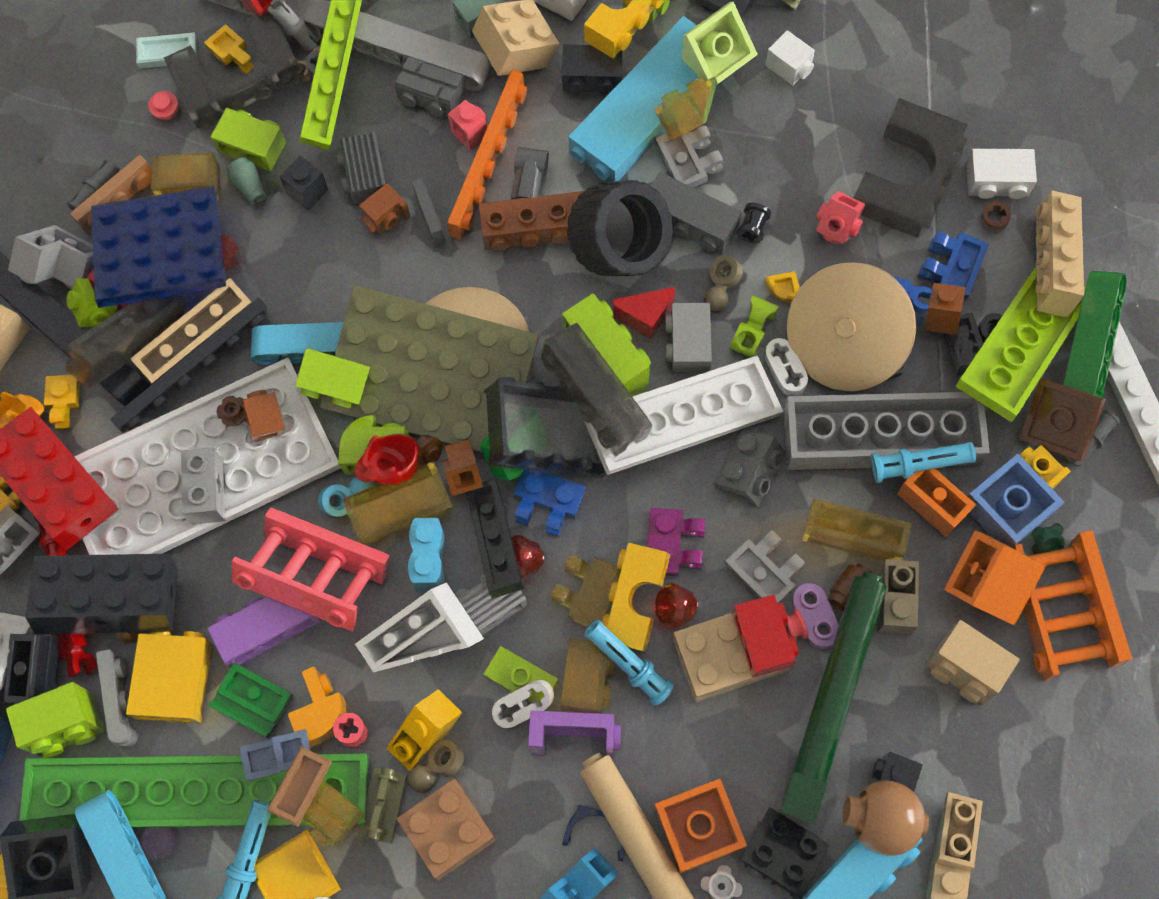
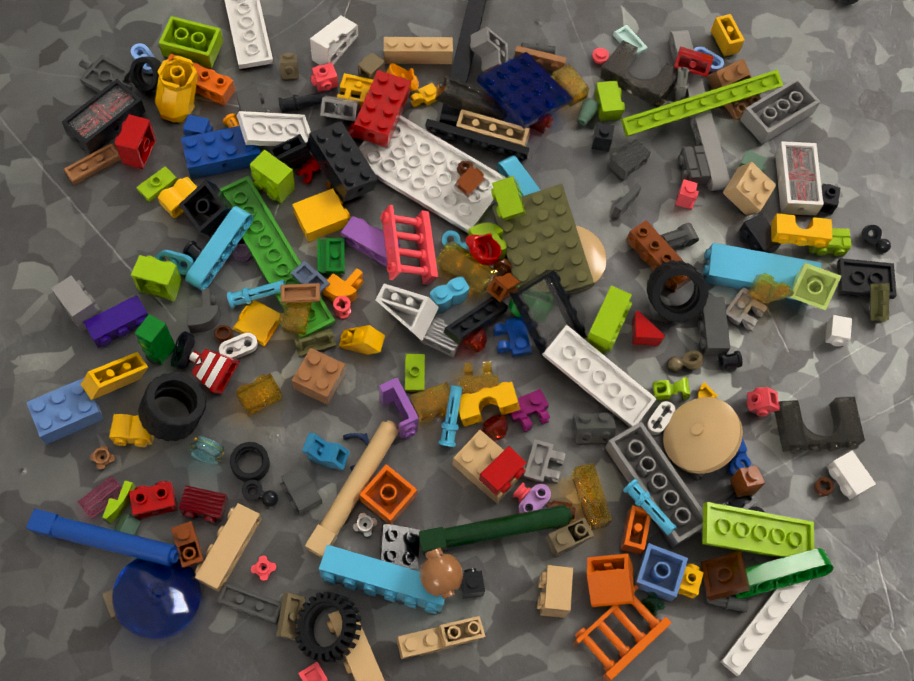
camera: 50 degrees right, 5 degrees down
lime bracket [67,278,117,327] -> none
light grey plate [96,649,138,748] -> none
light grey brick [181,447,225,525] -> none
yellow plate [204,24,256,76] -> none
dark orange brick [359,183,411,235] -> none
dark tan plate [408,739,464,792] -> none
orange plate [447,70,527,240] -> none
white beam [492,679,554,728] -> none
clear smoke brick [541,323,653,457] -> none
light grey brick [665,303,712,373] -> none
blue plate [918,231,989,300] -> none
tan brick [1036,190,1084,318] -> none

